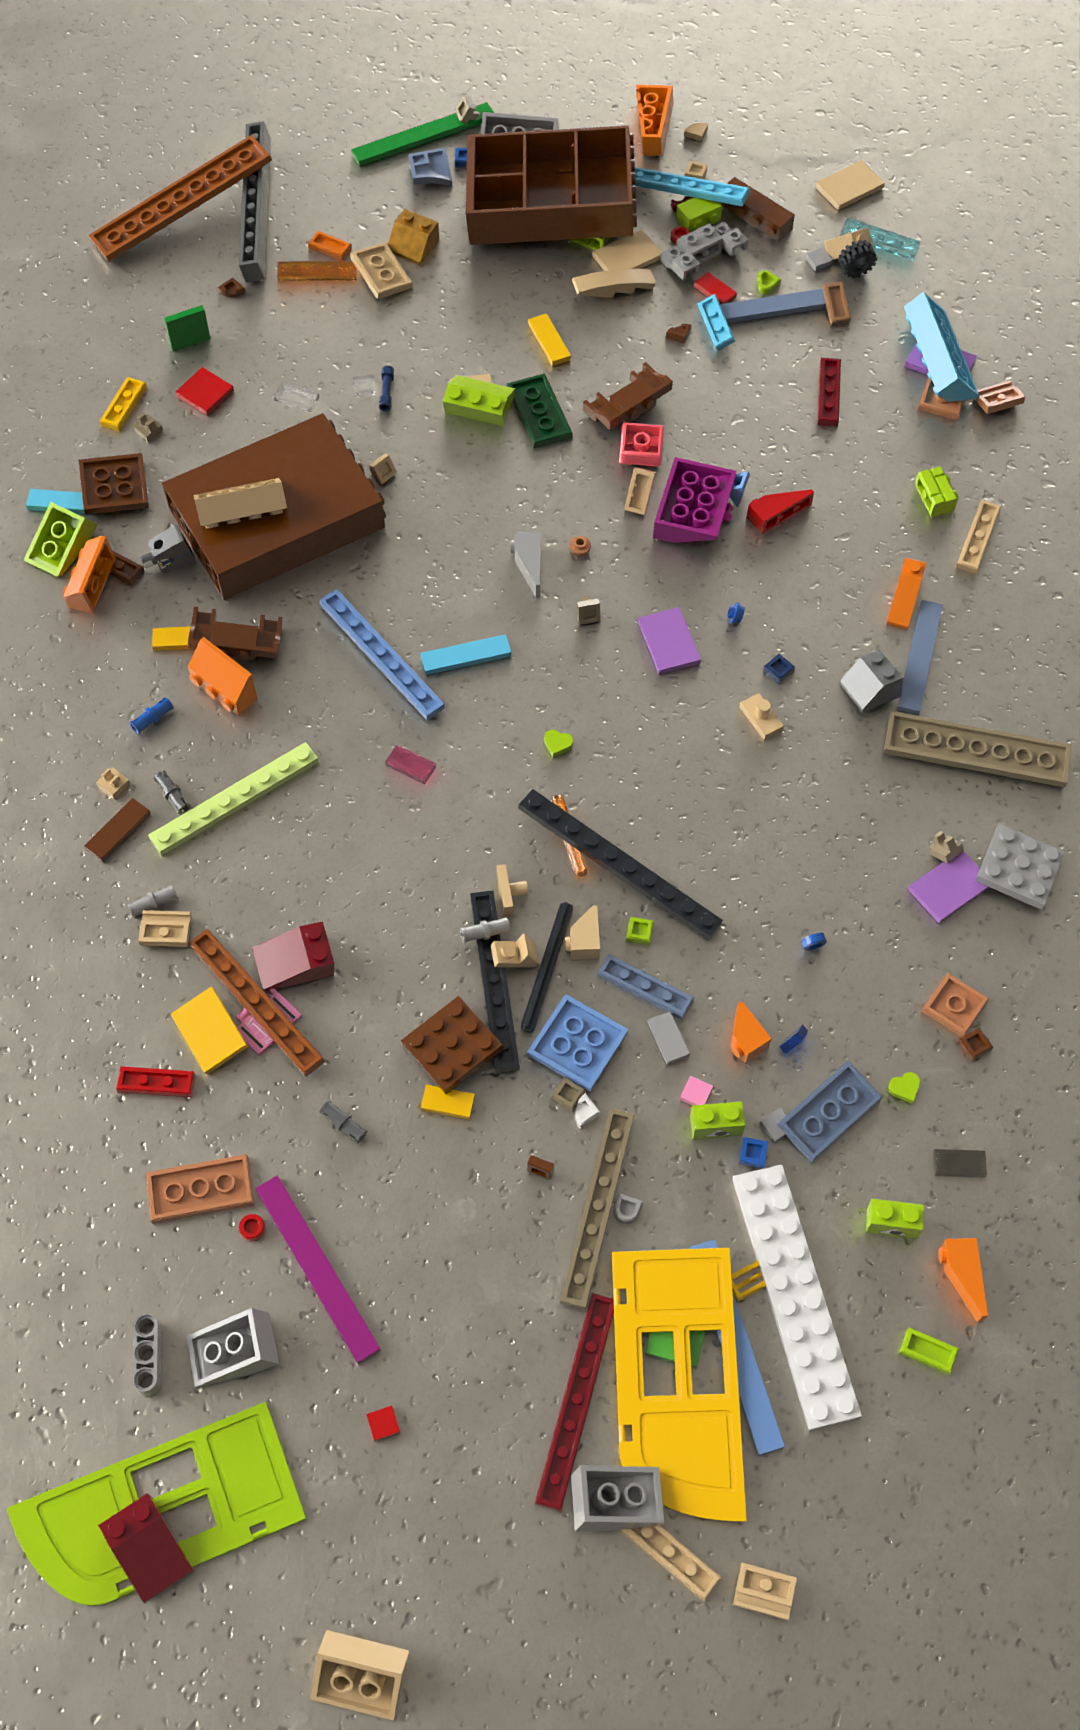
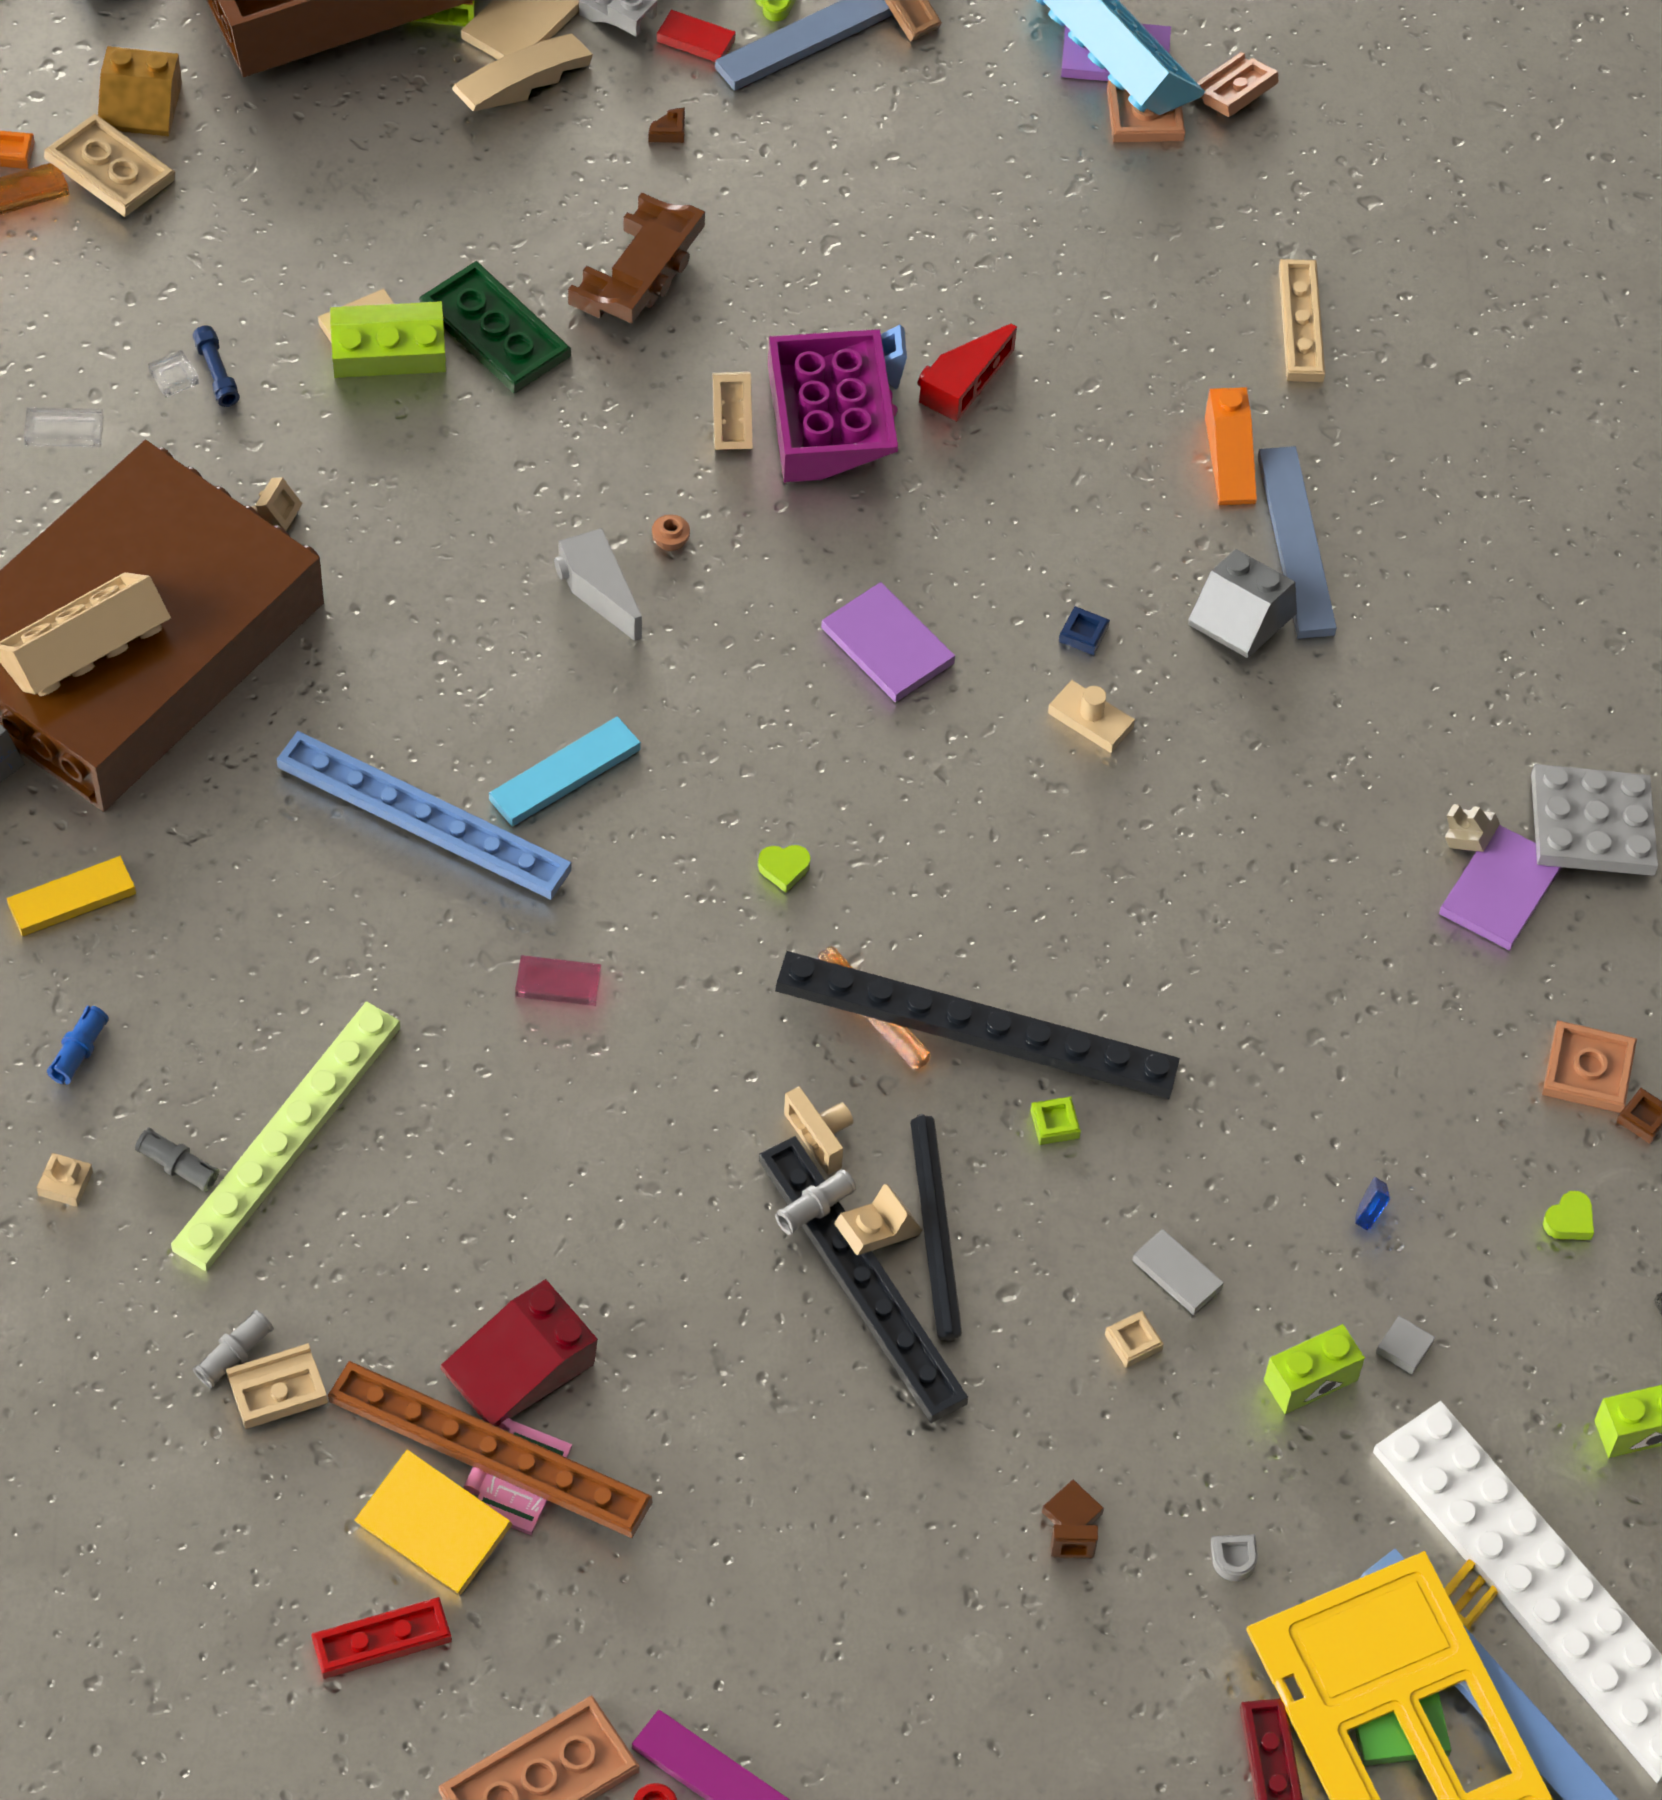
camera: 25 degrees left, 5 degrees down
reddish brown tile [84,798,151,862] -> none
reddish brown bracket [188,607,283,661] -> none
orange slope [188,637,257,716] -> none
dark grey pin [319,1100,368,1144] -> none
reddish brown plate [401,996,504,1095] -> none
yellow tile [421,1085,475,1120] -> none
medium blue plate [527,994,629,1092] -> none
yellow tile [528,313,571,366] -> none
dark tan tile [551,1077,586,1112] -> none
dark tan plate [560,1108,634,1310] -> none
tan slope [565,905,600,960] -> none
white tile [575,1093,600,1129] -> none
dark tan tile [577,596,601,625] -> none
sand blue tile [597,954,694,1020] -> none
coral brick [619,422,664,466] -> none
bright pink tile [680,1076,713,1105] -> none
medium azure tile [698,294,736,351] -> none
blue plate [727,602,745,624] -> none
orange slope [731,1001,772,1063] -> none
blue plate [739,1137,768,1169] -> none
sand blue tile [777,1061,883,1163] -> none
blue tile [801,932,827,951] -> none
dark red tile [817,357,841,427] -> none
dark tan plate [884,711,1072,787] -> none
lime brick [915,467,959,517] -> none
none -> reddish brown tile [1042,1479,1104,1525]
none -> tan tile [1105,1311,1164,1368]

